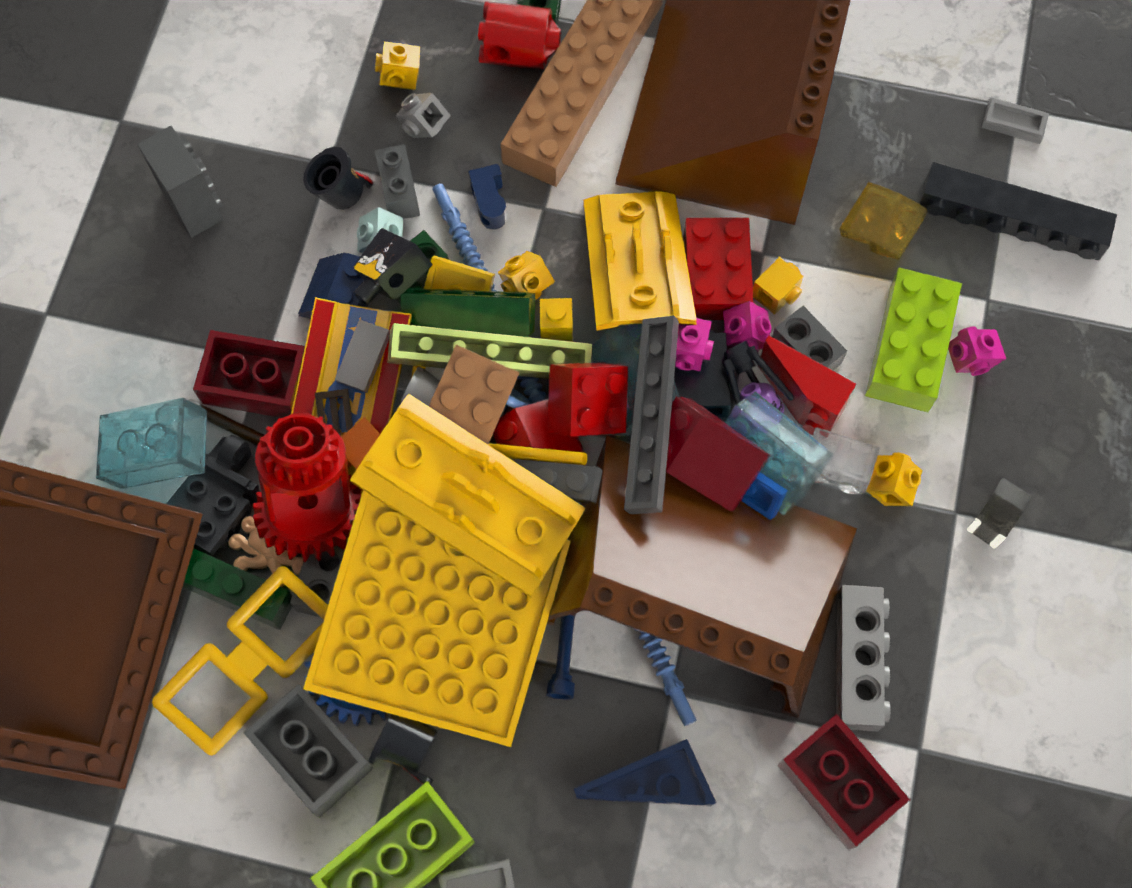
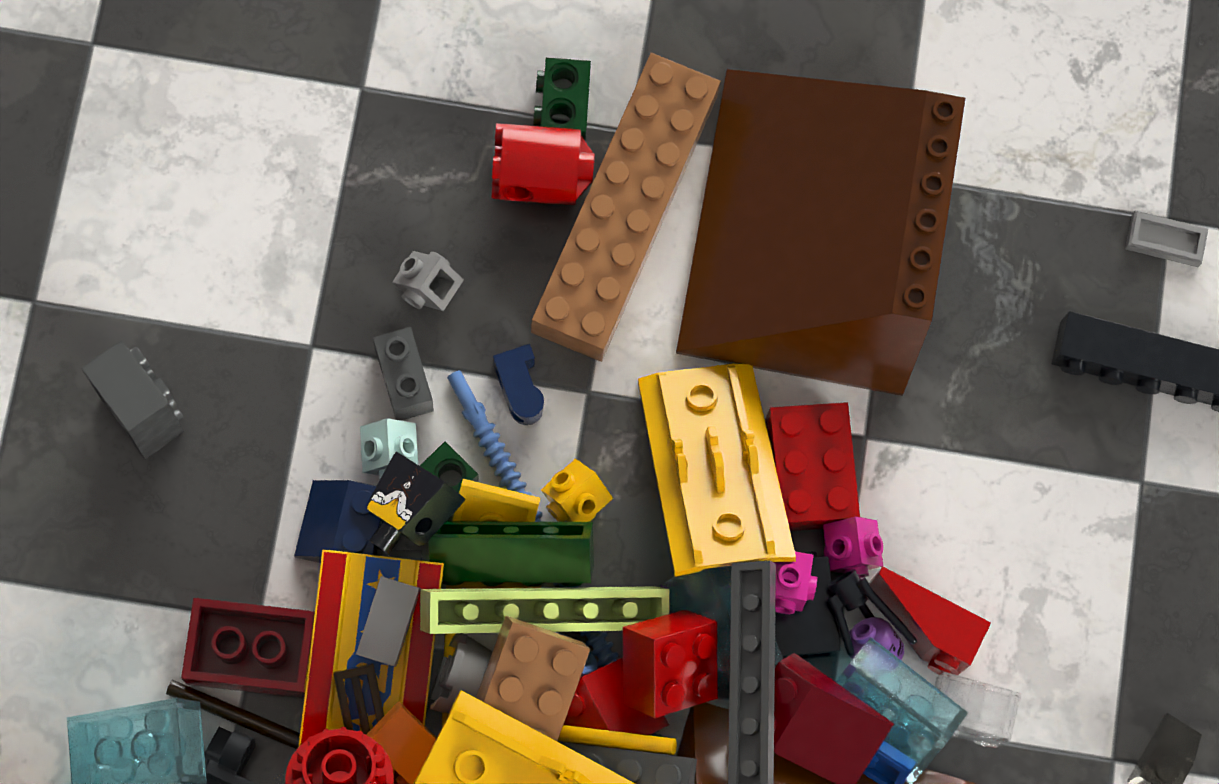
camera: 15 degrees left, 5 degrees up
black hat [303,147,373,210] -> none
yellow brick [375,42,420,90] -> none
yellow brick [540,298,573,342] -> none
yellow brick [753,256,804,315] -> none
dark grey brick [772,305,847,370] -> none
clear yellow slope [839,182,927,260] -> none
lime brick [865,267,962,412] -> none
yellow brick [867,452,923,506] -> none
dark pink brick [948,326,1006,376] -> none

